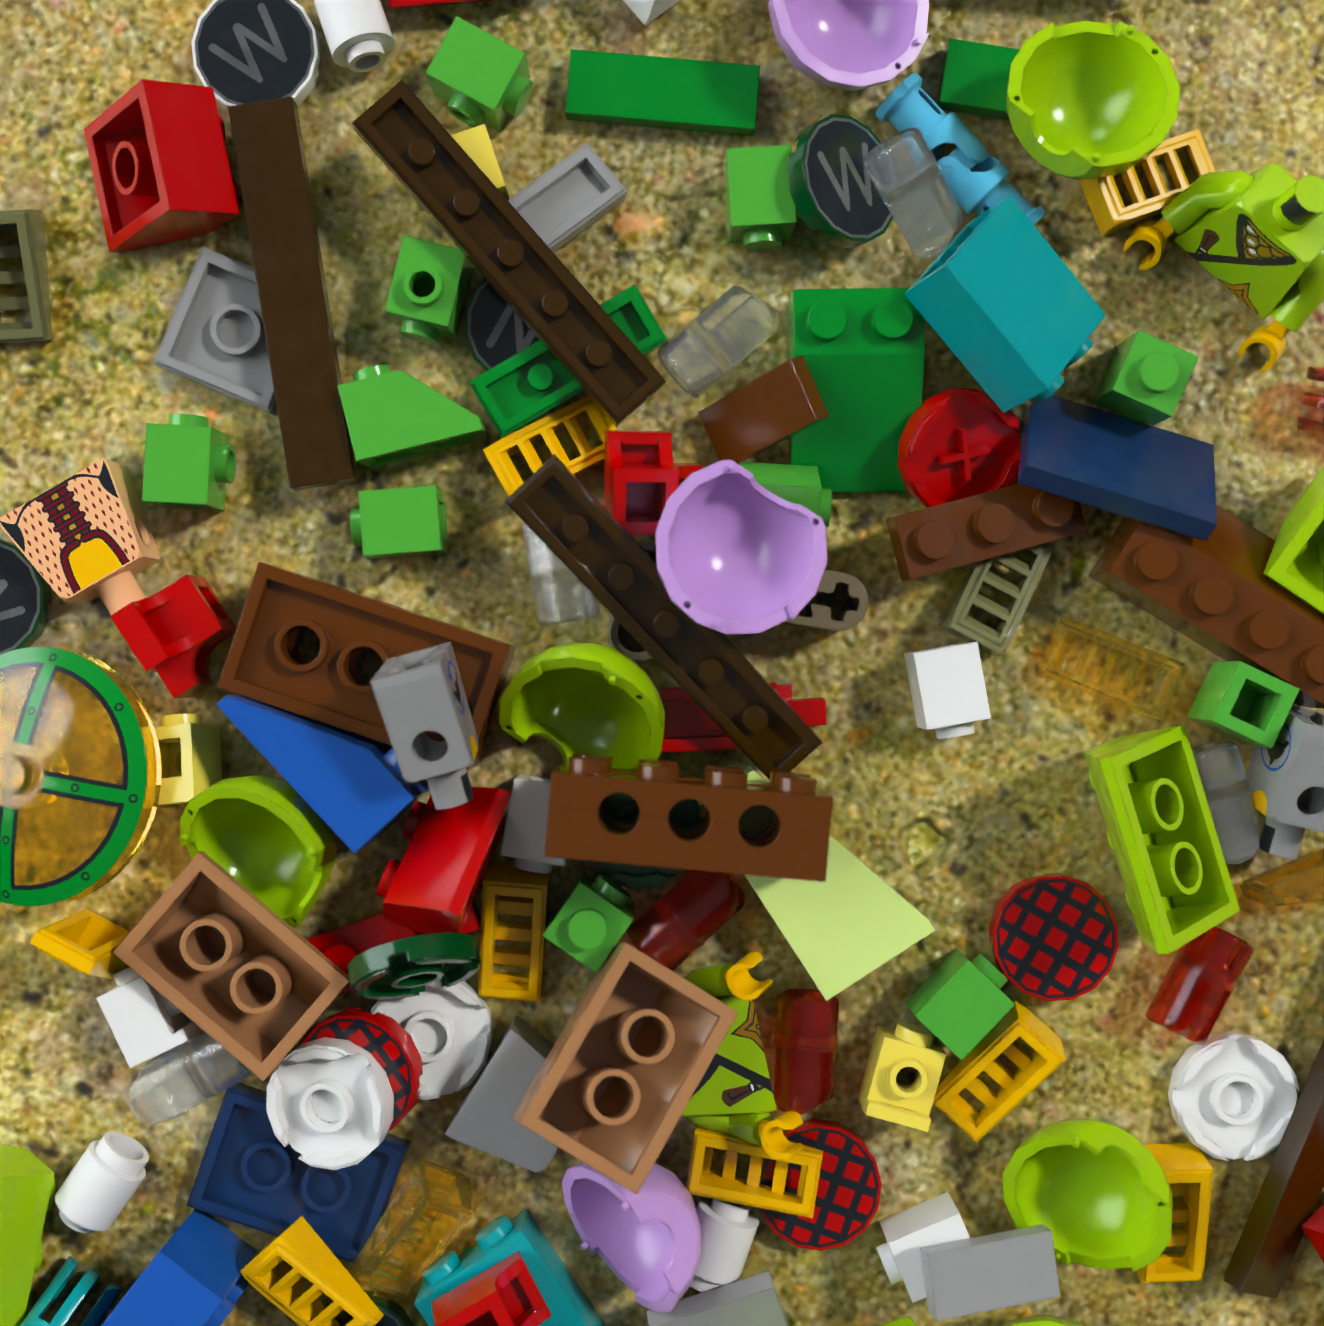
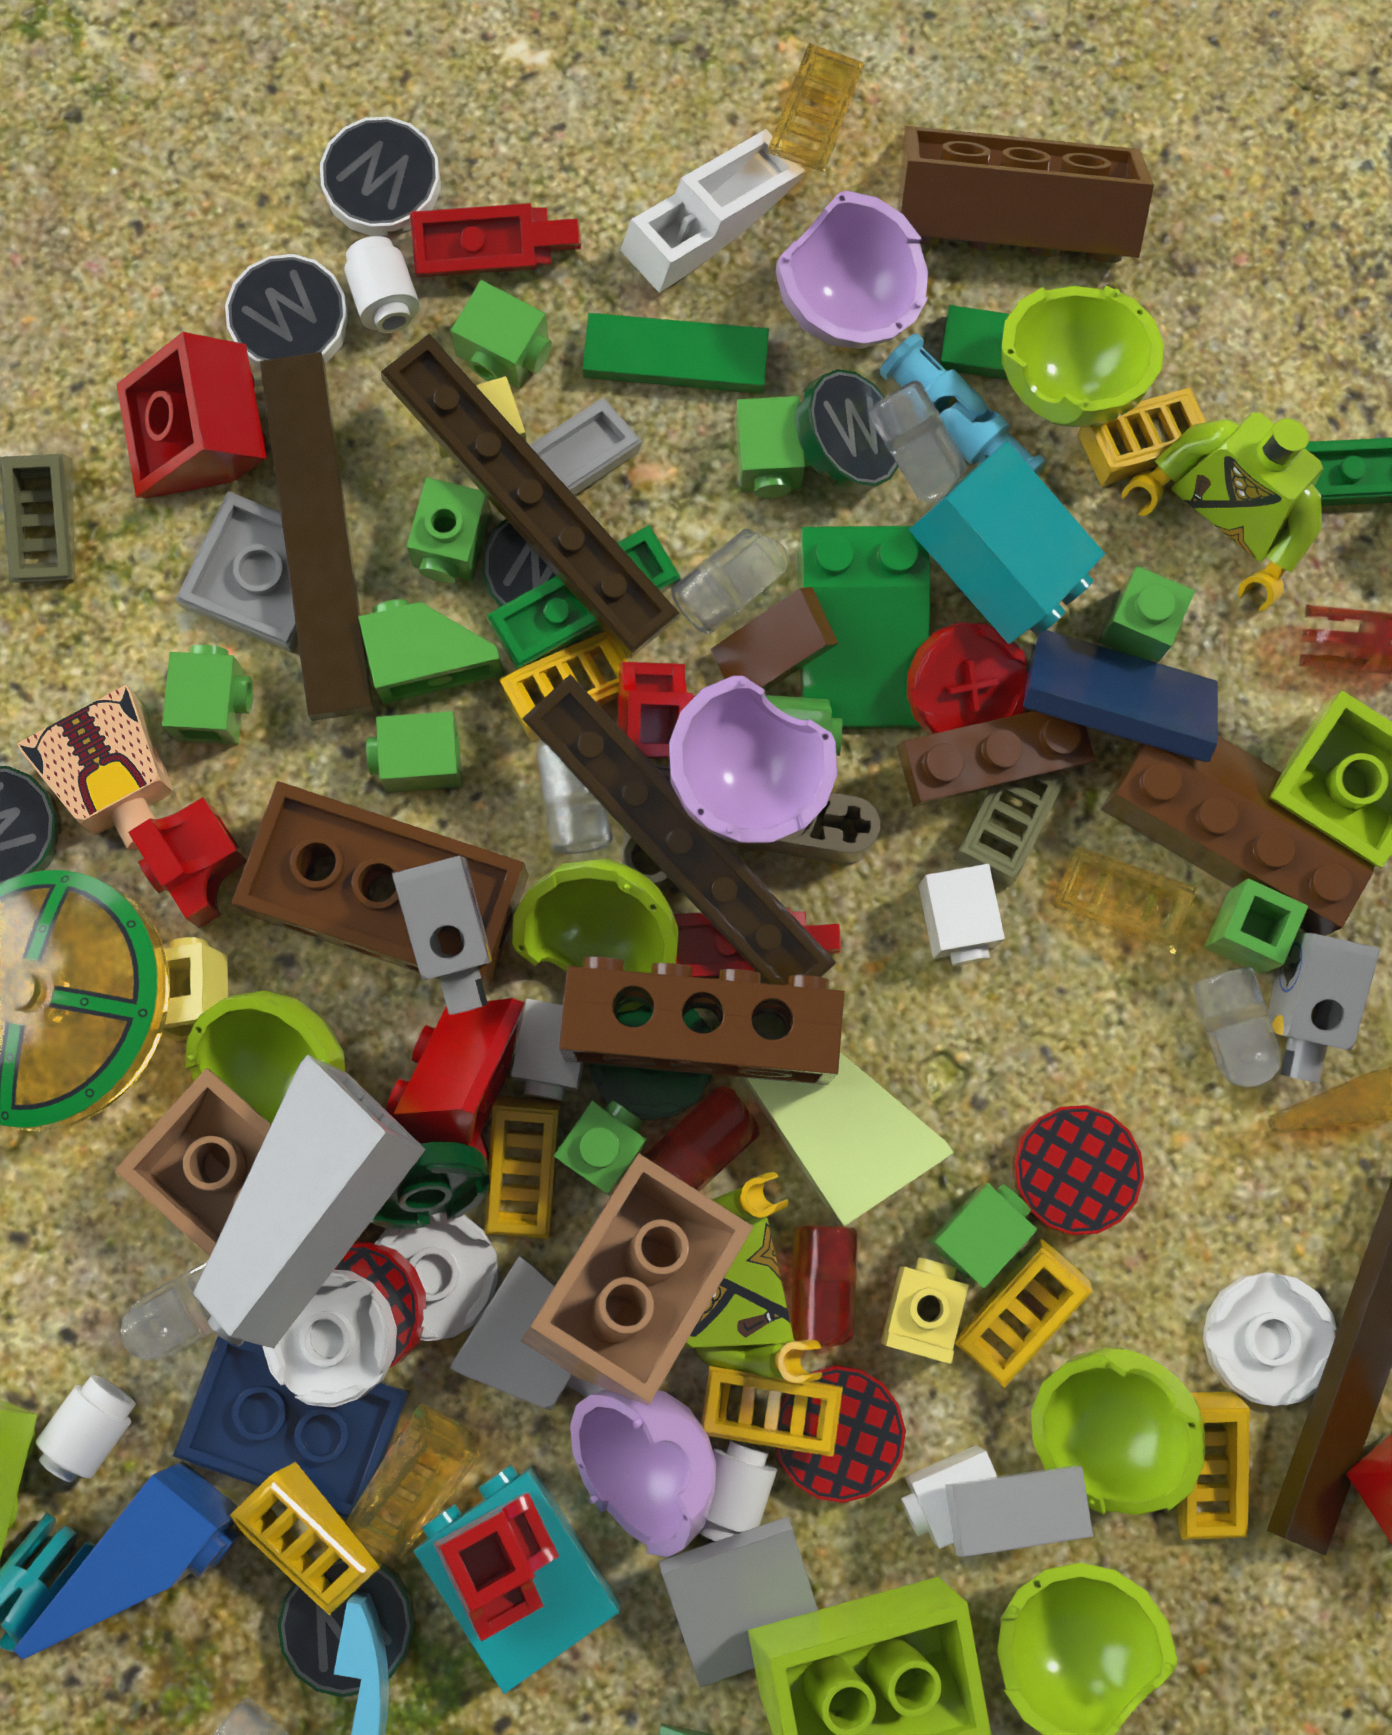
camera: 10 degrees left, 10 degrees down
yellow slope [30,909,130,980] -> none
white brick [96,967,202,1068] -> none
blue slope [216,694,430,854] -> none
lime slope [1084,725,1240,954] -> none
clear red arm [1145,926,1254,1046] -> none
none -> slope [193,1055,426,1349]

